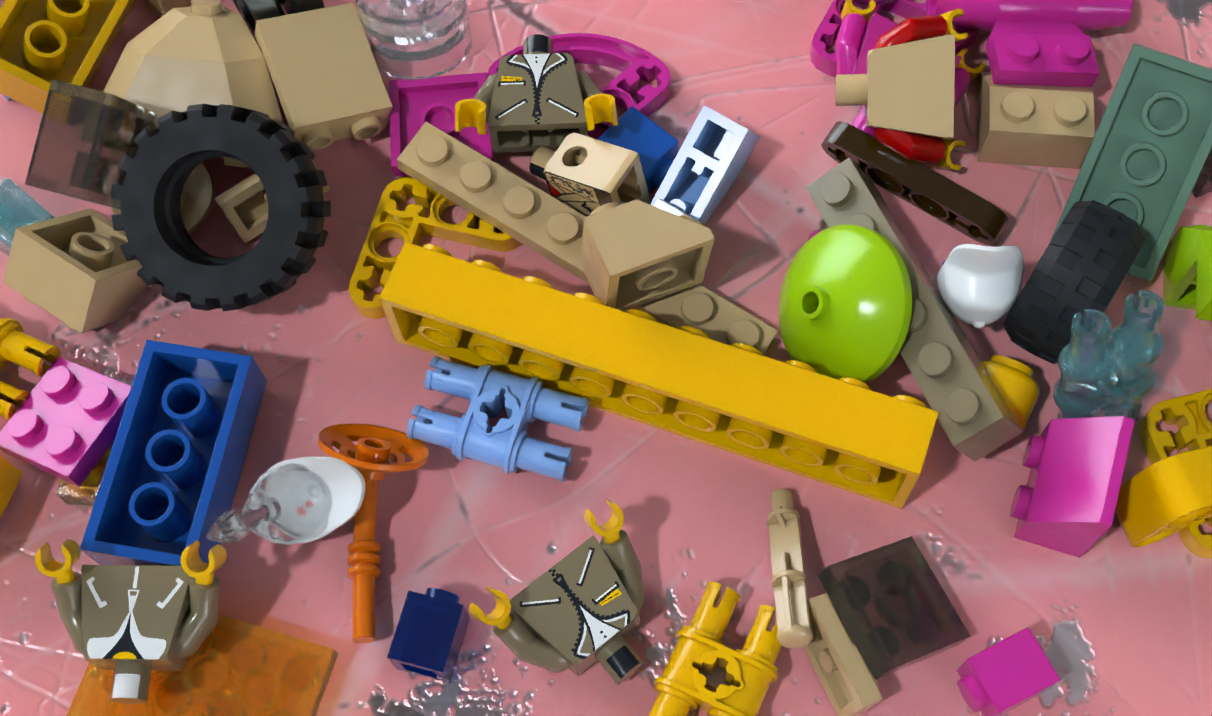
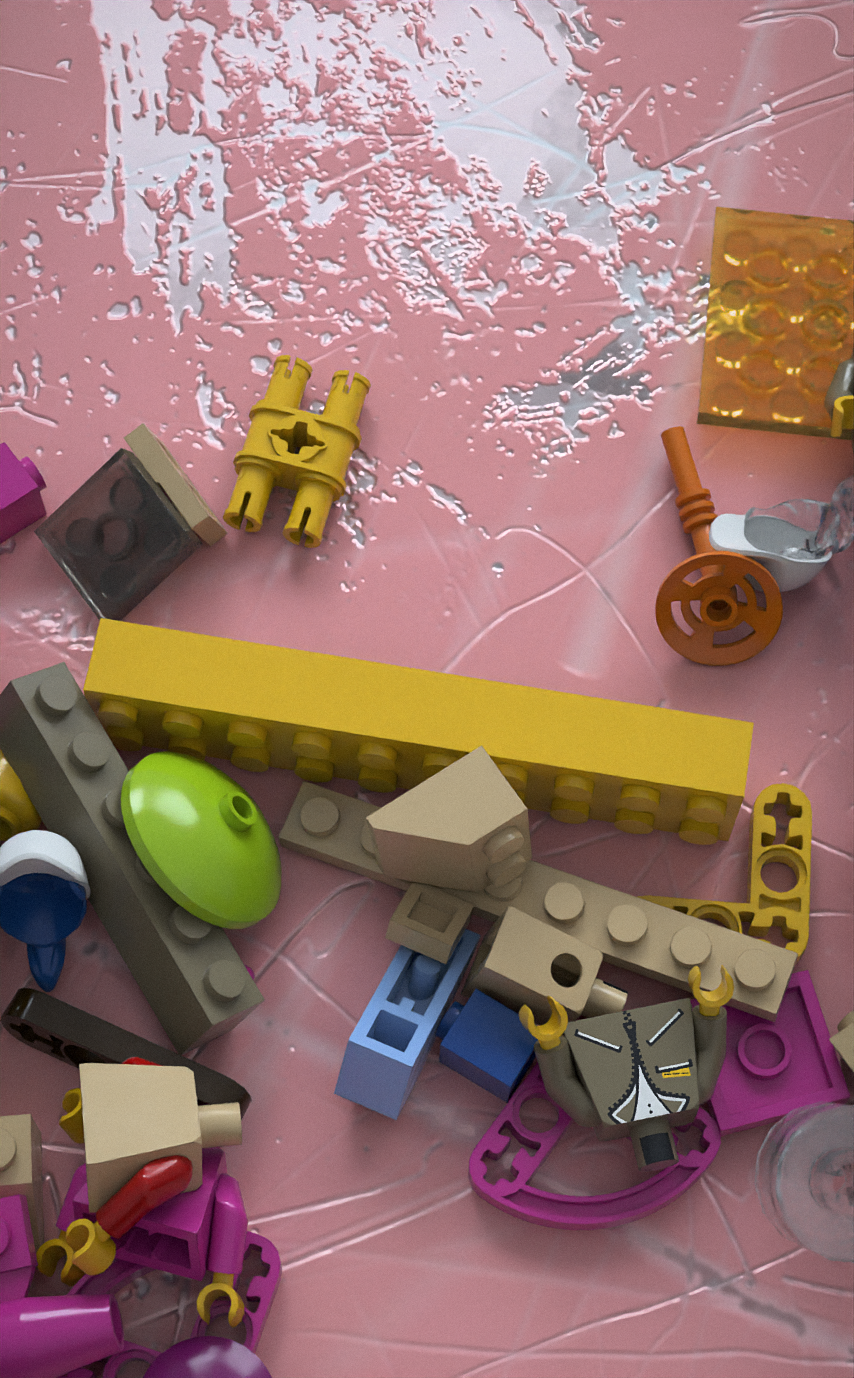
camera: 165 degrees right, 0 degrees up
clear blue brick [387,588,470,683] -> none
light blue pin [407,356,589,482] -> none
dark tan torso [469,499,645,685] -> none
tan piece [767,489,813,649] -> none

